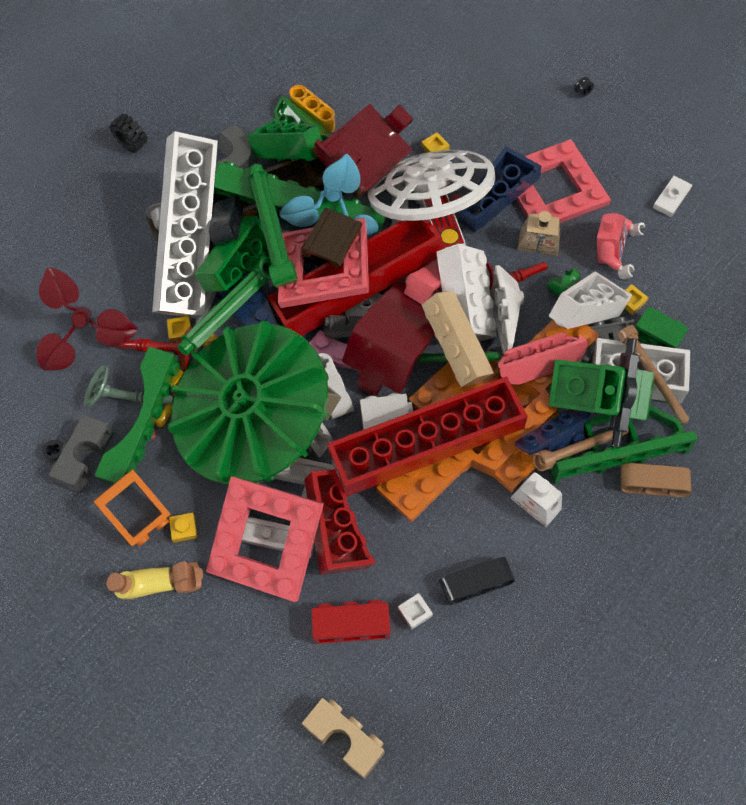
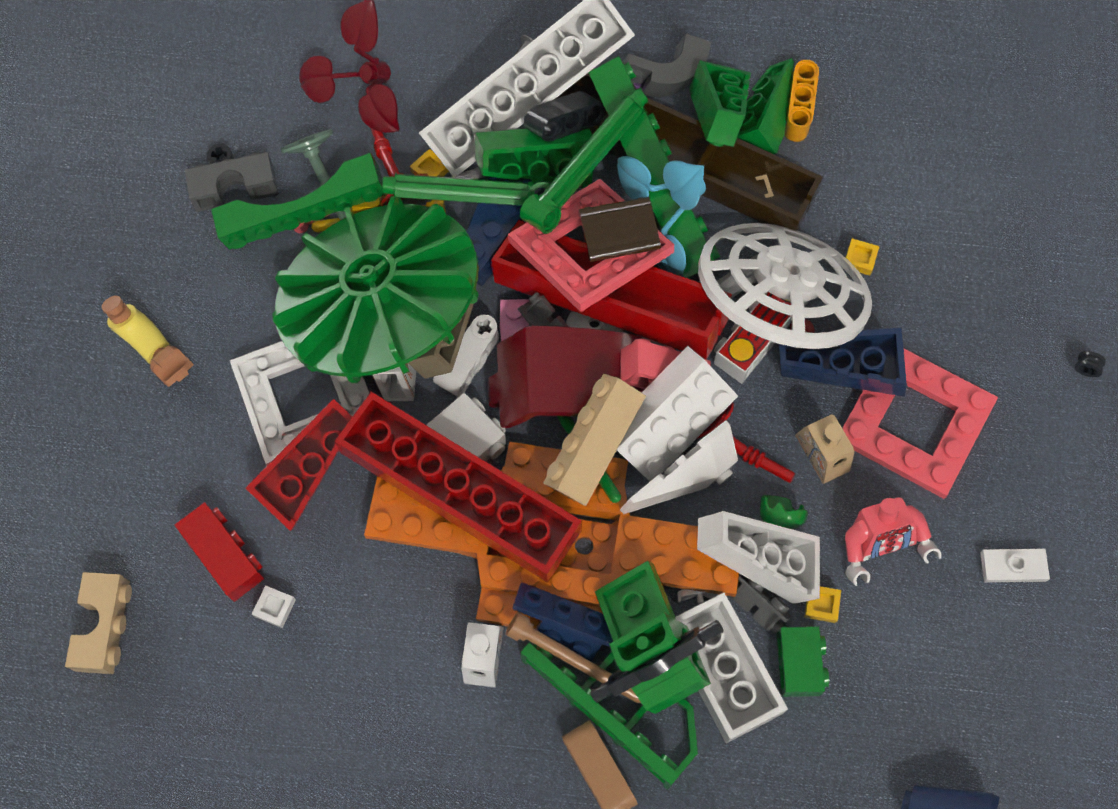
camera: 55 degrees right, 5 degrees up
orange window [93,470,171,547] -> none
yellow plate [169,513,198,543] -> none
coral plate [206,476,324,602] -> none
dark red panel [313,104,414,199] -> none
black beam [439,557,515,605] -> none
coral brick [498,333,587,384] -> none
medium nougat piece [617,325,689,424] -> none

